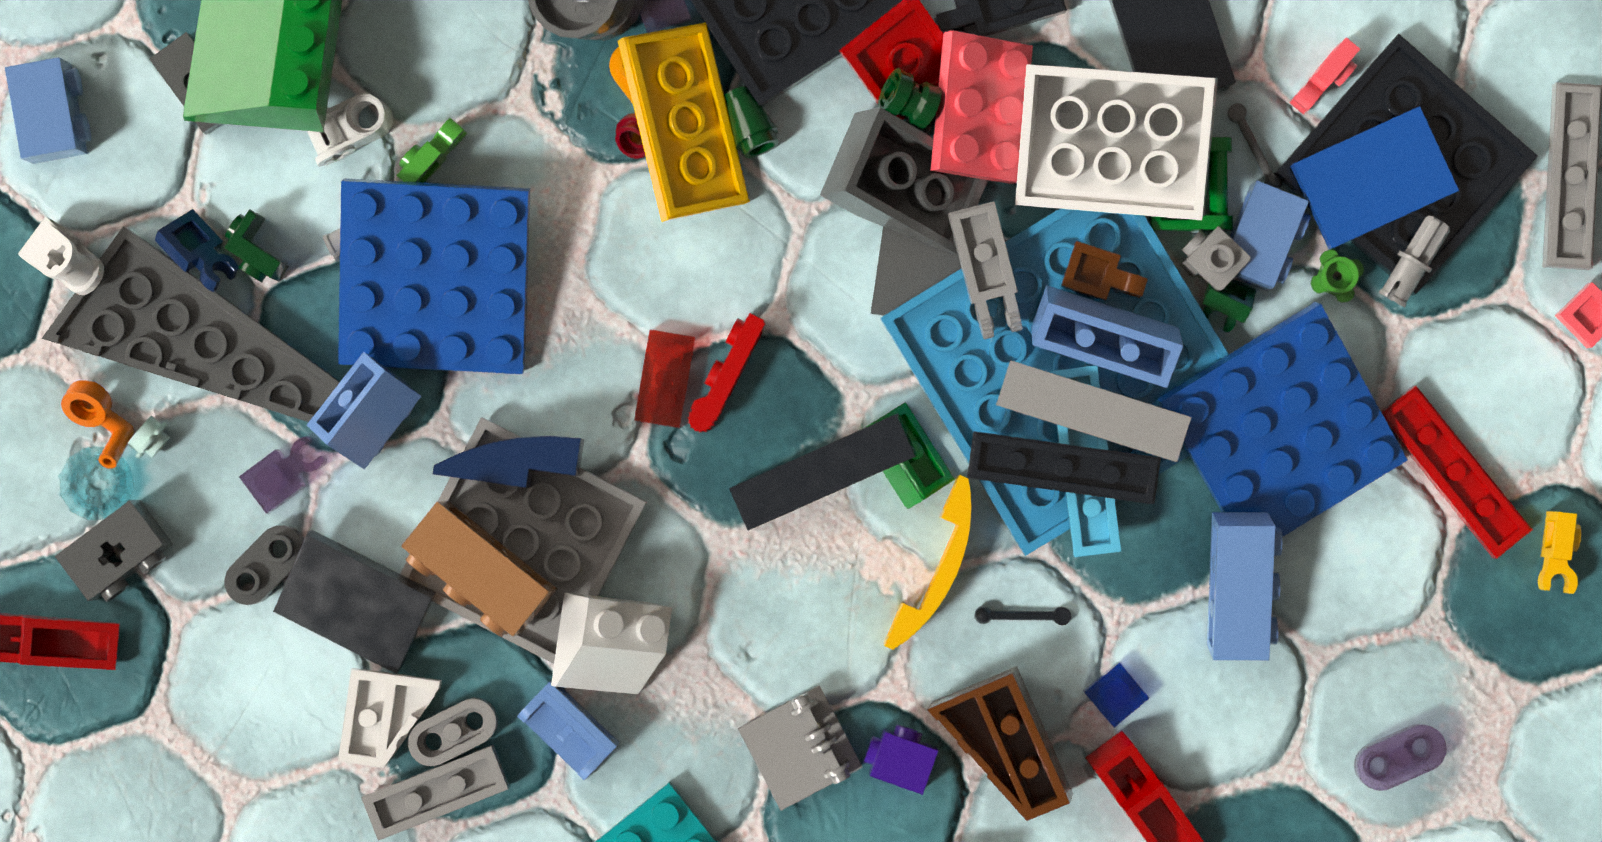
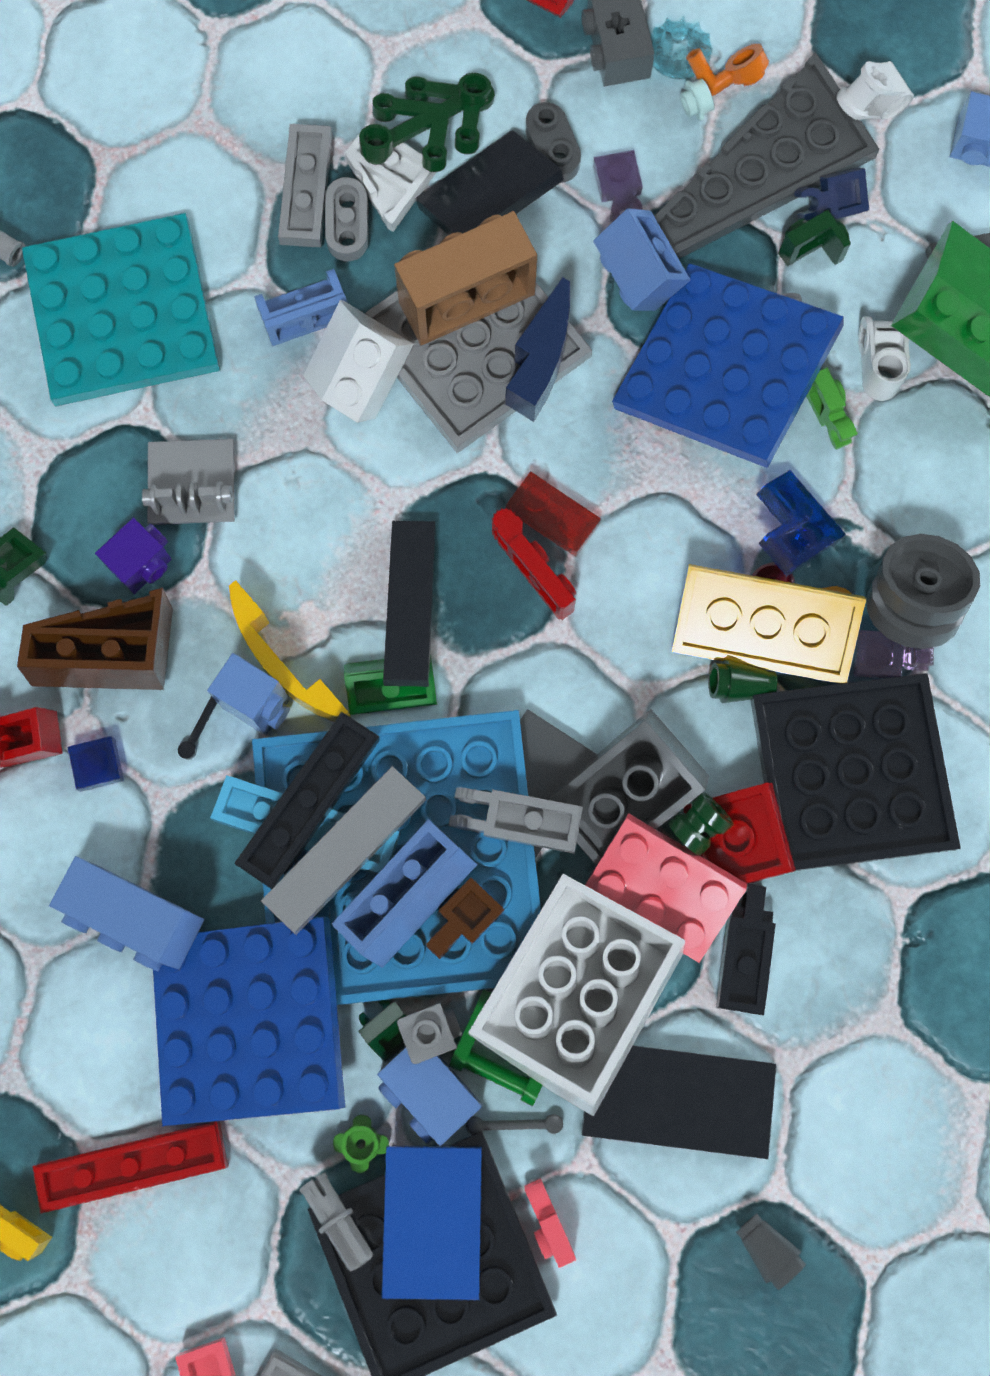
camera: 110 degrees right, 10 degrees down
none -> medium blue brick [207,653,290,736]
none -> dark green plant [359,73,495,172]
none -> clear blue plate [756,470,846,576]

